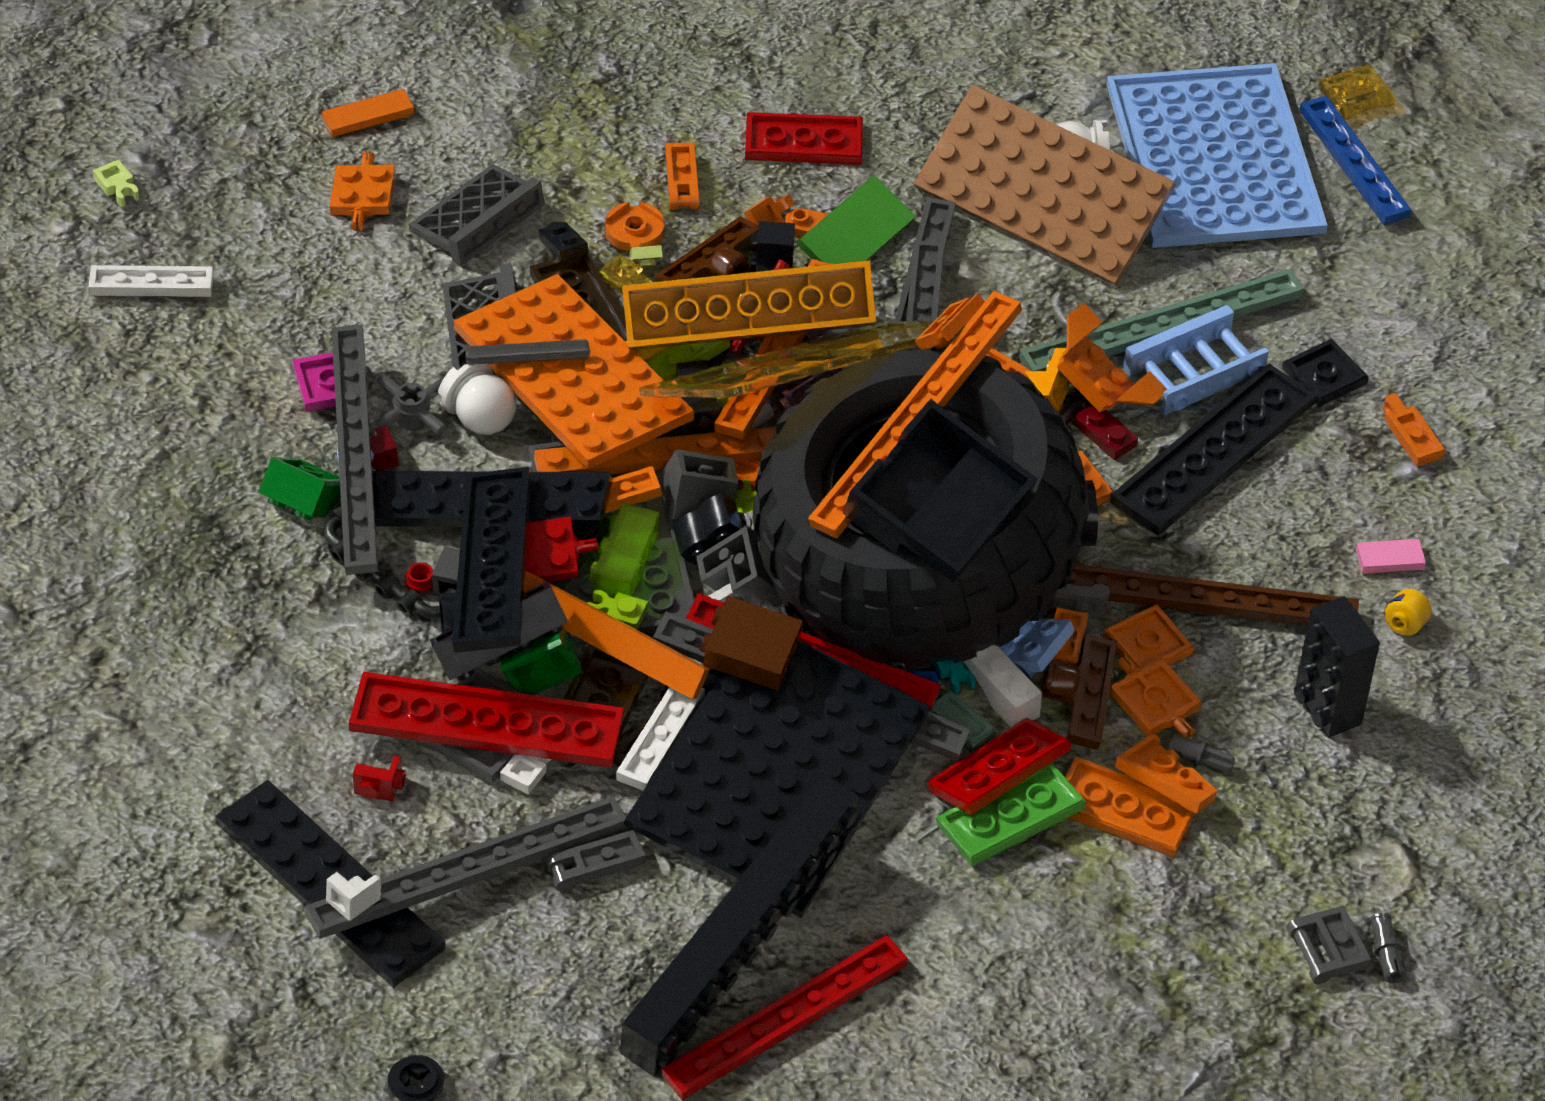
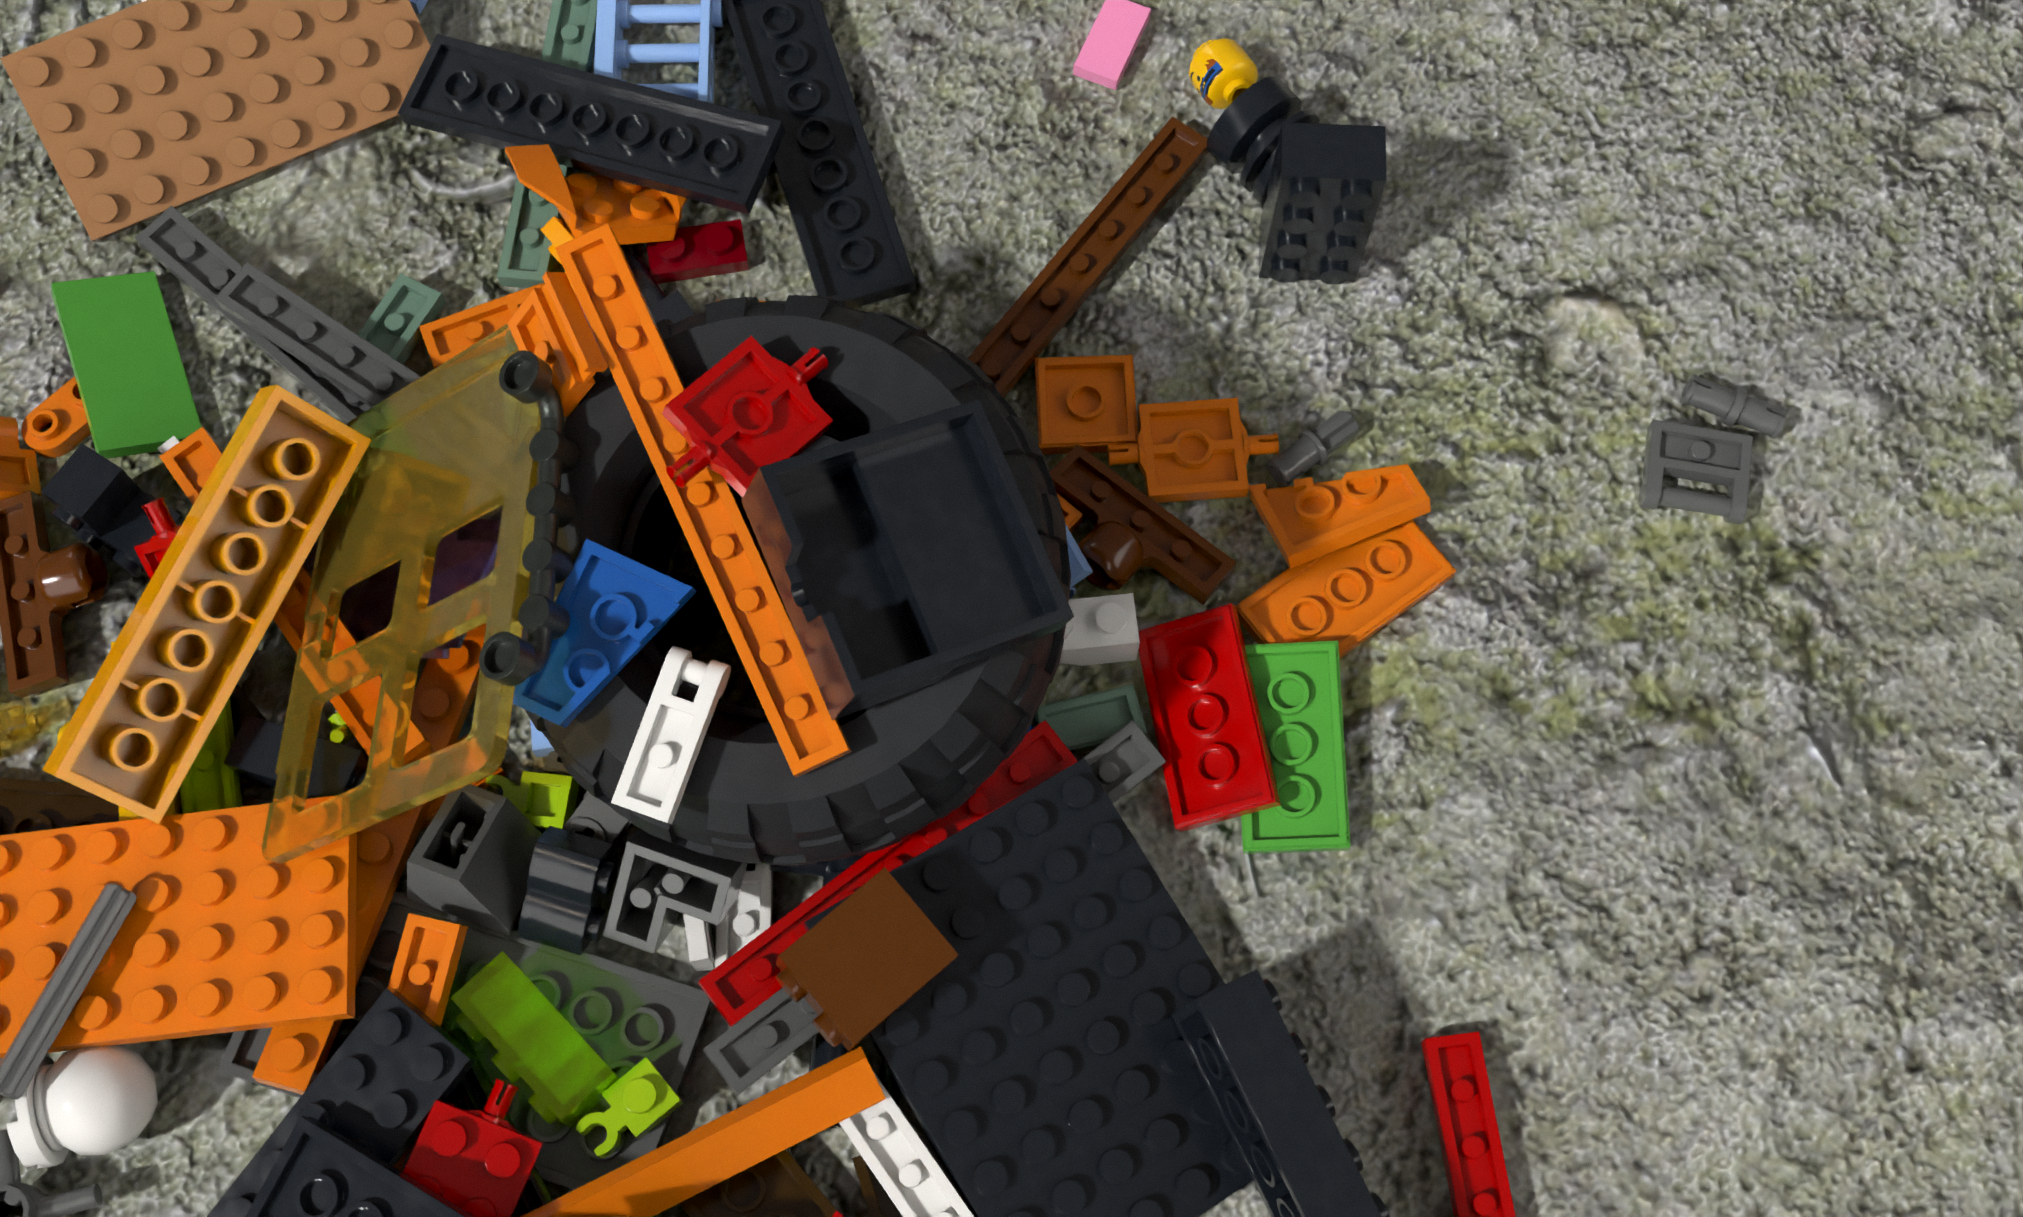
camera: 60 degrees left, 20 degrees up
none -> black plate [398,34,786,214]
none -> pearl dark grey bar [479,350,579,687]
none -> blue wing [506,539,697,728]
none -> white plate [611,646,731,824]
none -> red plate [662,335,833,498]
none -> black wheel [1206,76,1325,206]

